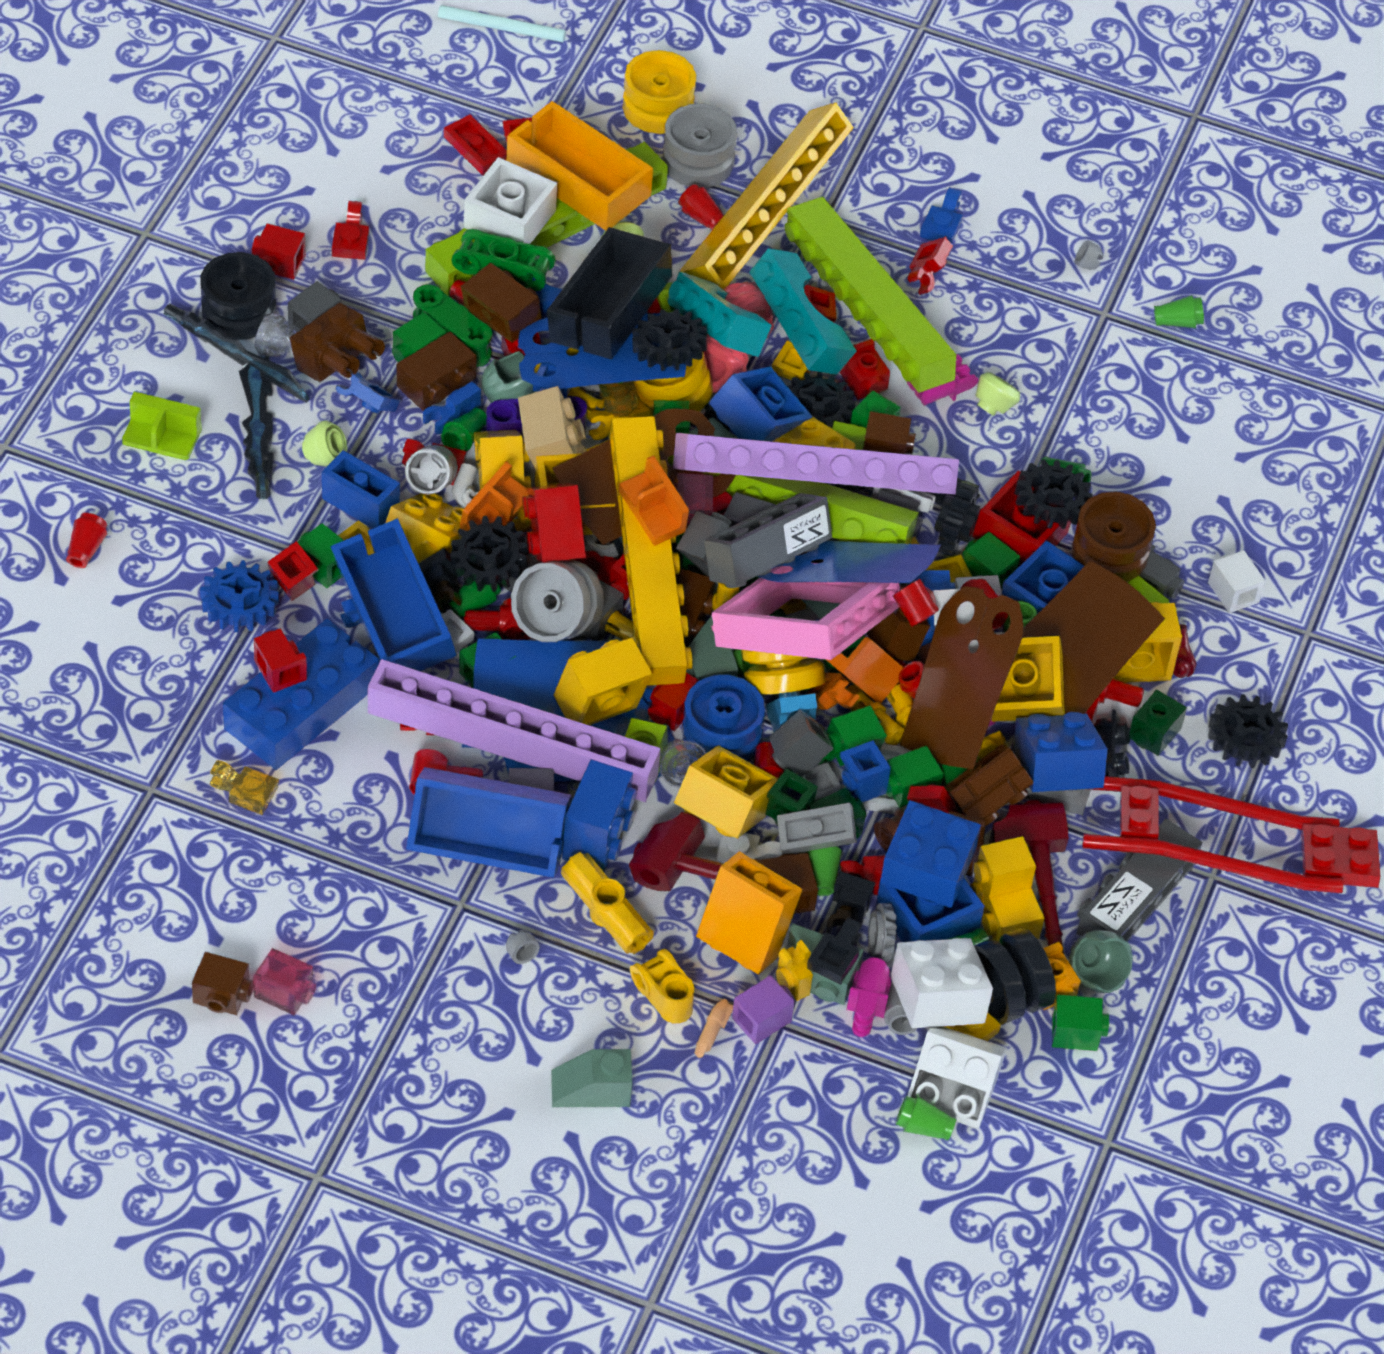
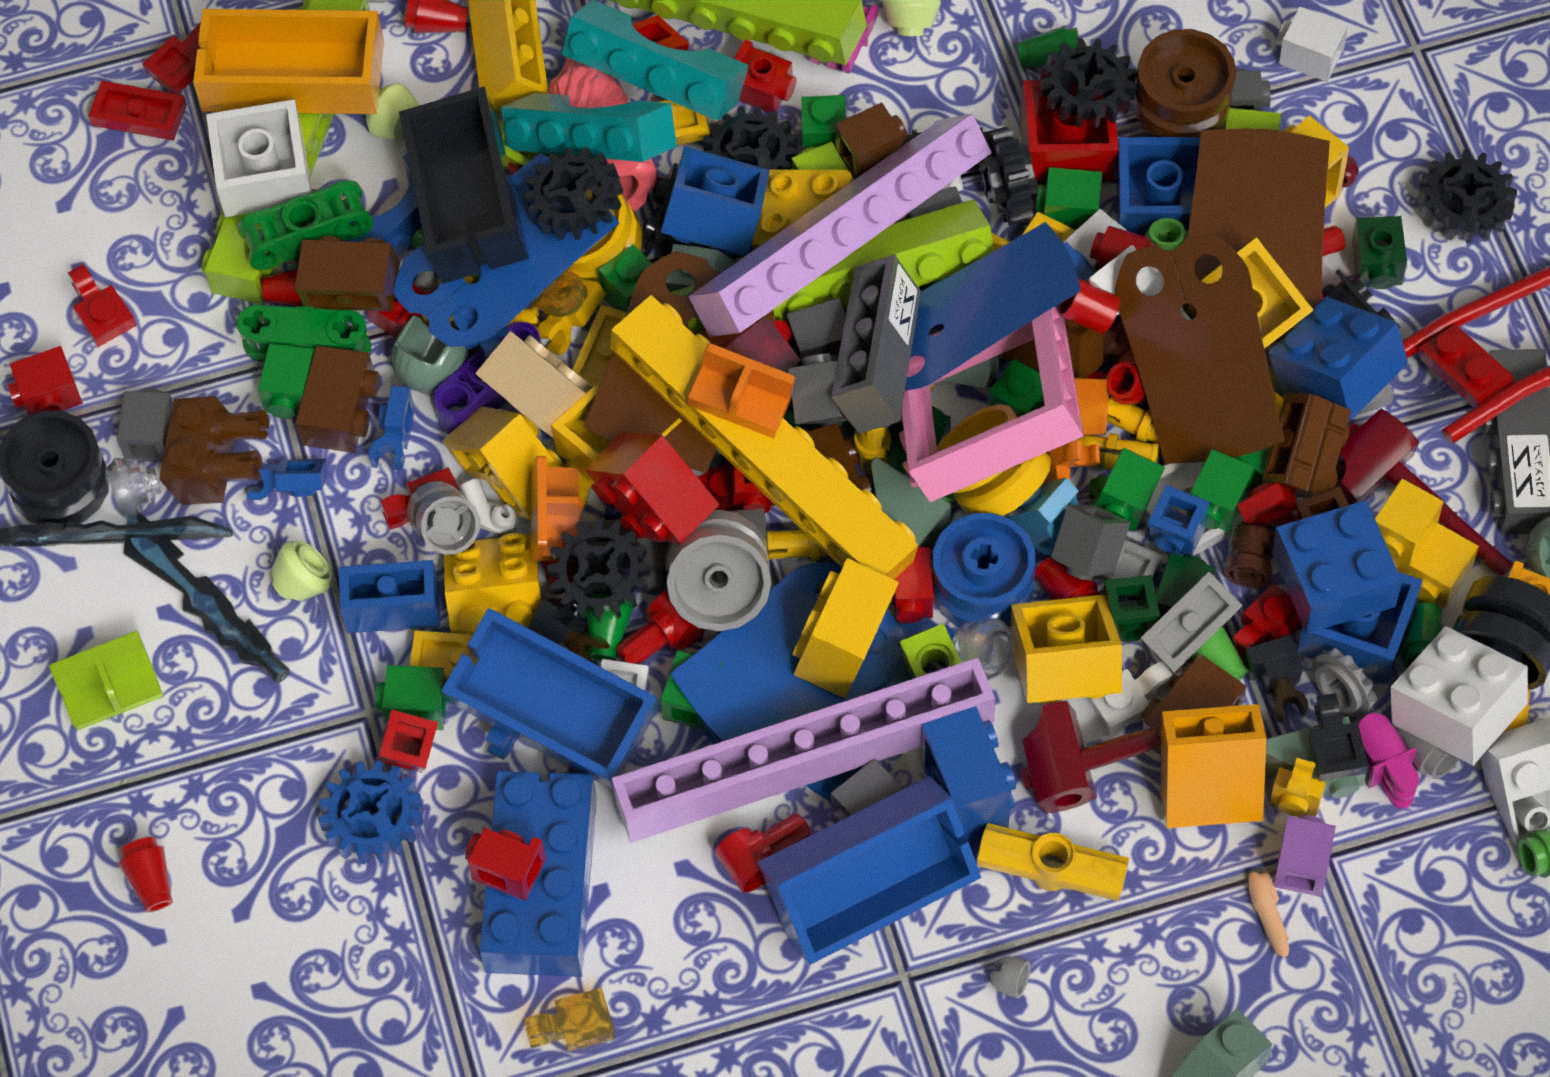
camera: 30 degrees left, 10 degrees up
green cone [441,408,486,451] -> none
yellow piece [630,948,694,1024] -> none

